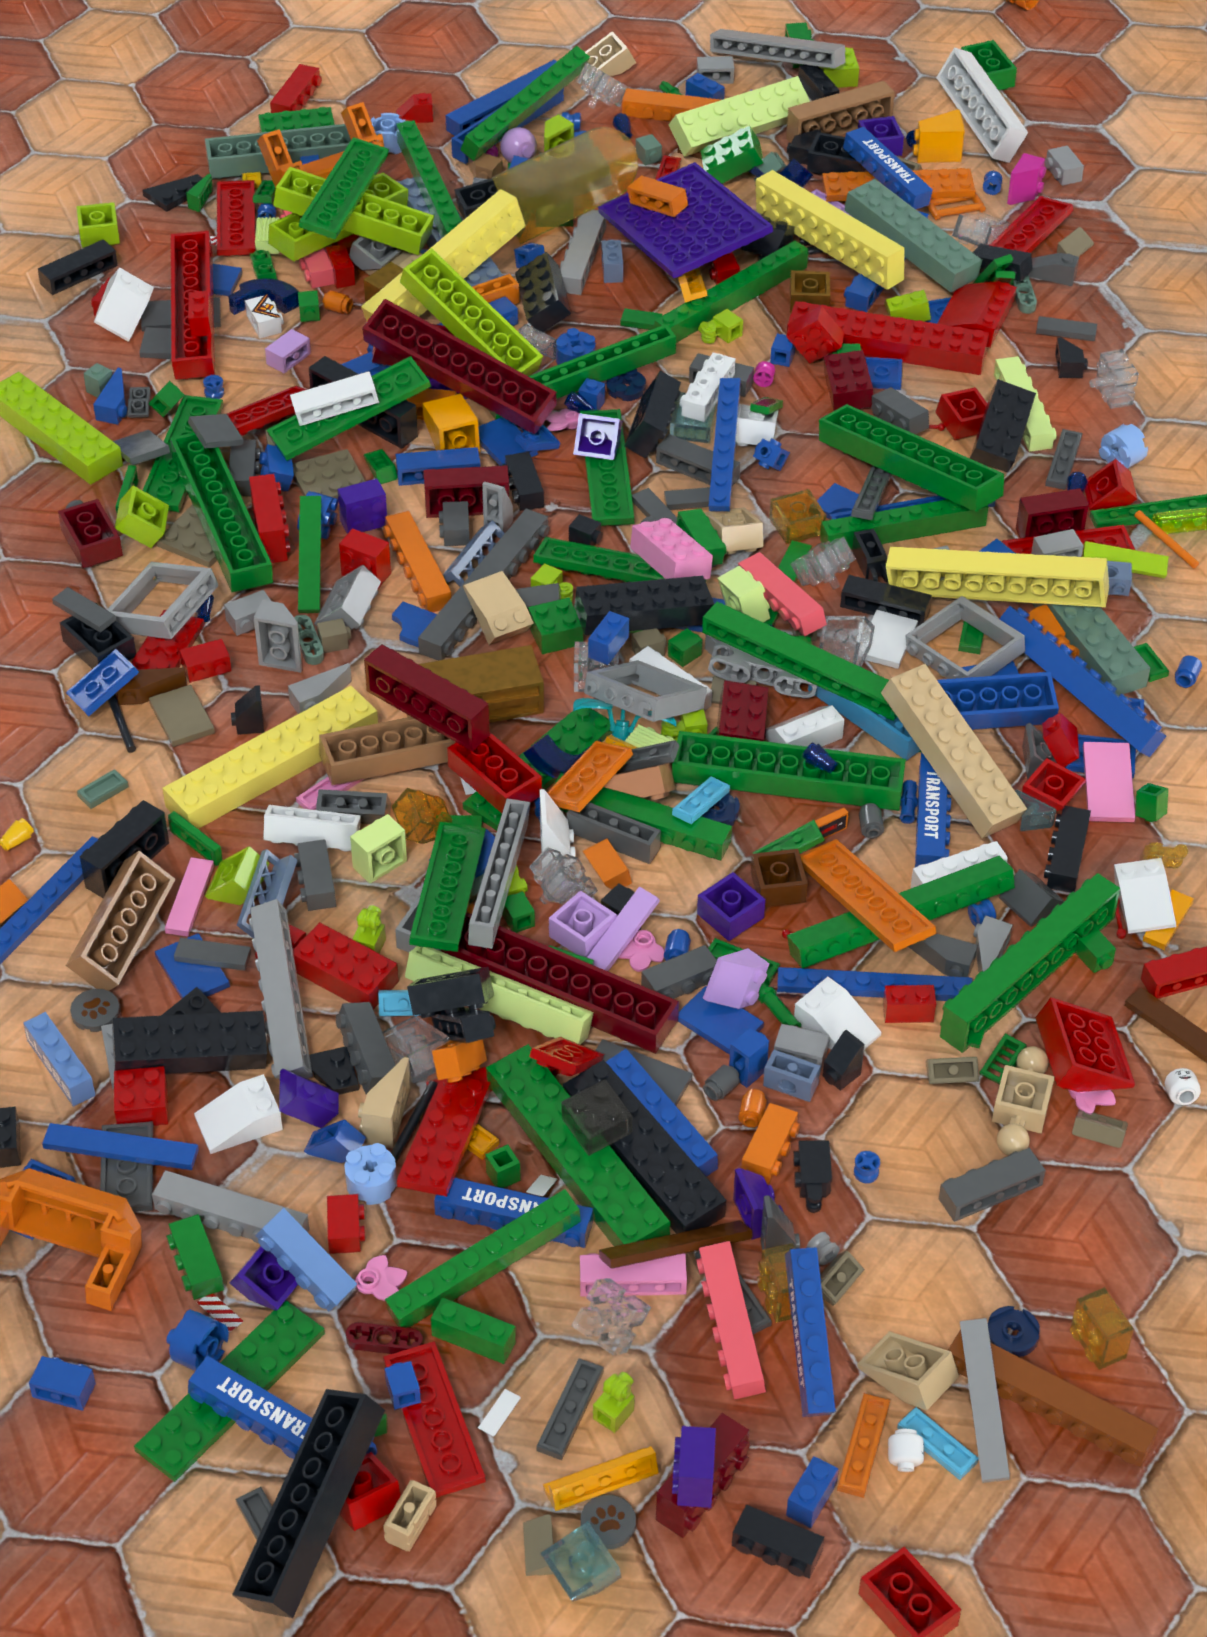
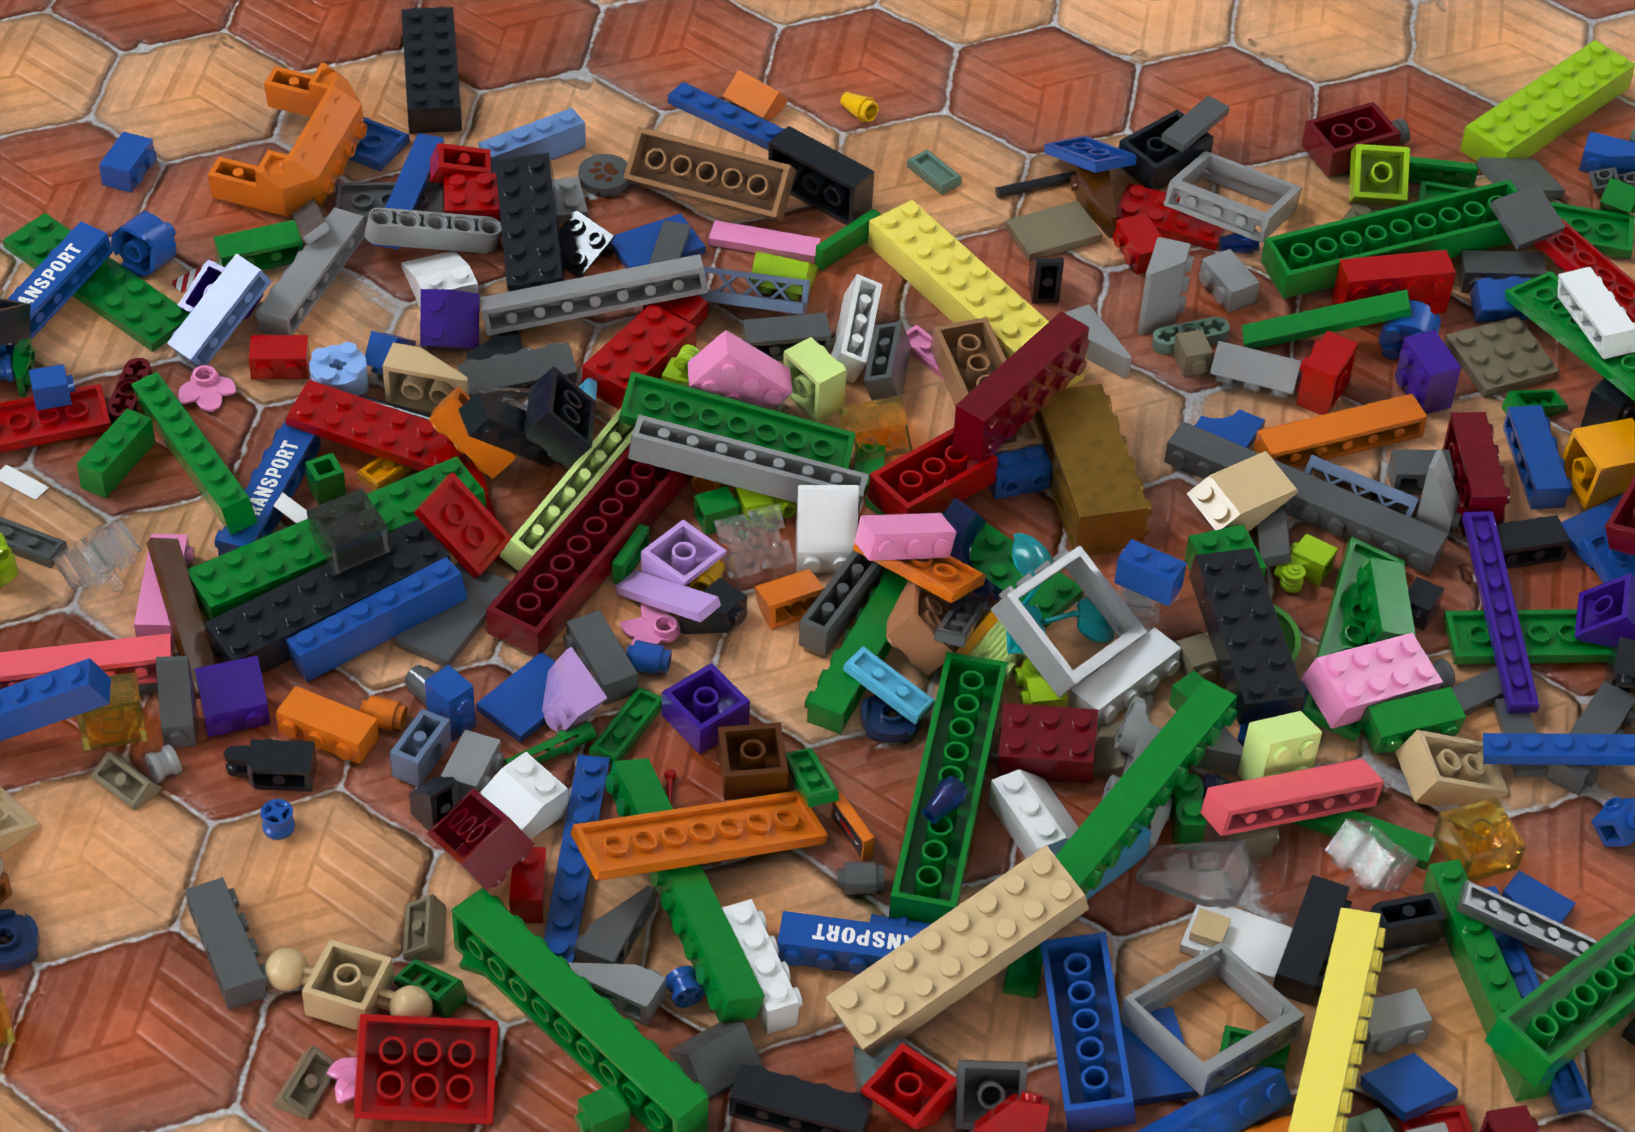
camera: 90 degrees right, 0 degrees up
none -> dark grey tile [292,198,331,245]
none -> light grey beam [364,207,502,254]
none -> dark red brick [427,788,535,891]
none -> red brick [430,143,491,184]
none -> bright pink brick [688,330,793,410]
none -> bright pink brick [854,513,956,561]
none -> tan tile [1189,908,1231,947]
none -> green brick [1357,558,1416,644]
none -> dark purple tile [1462,511,1540,714]

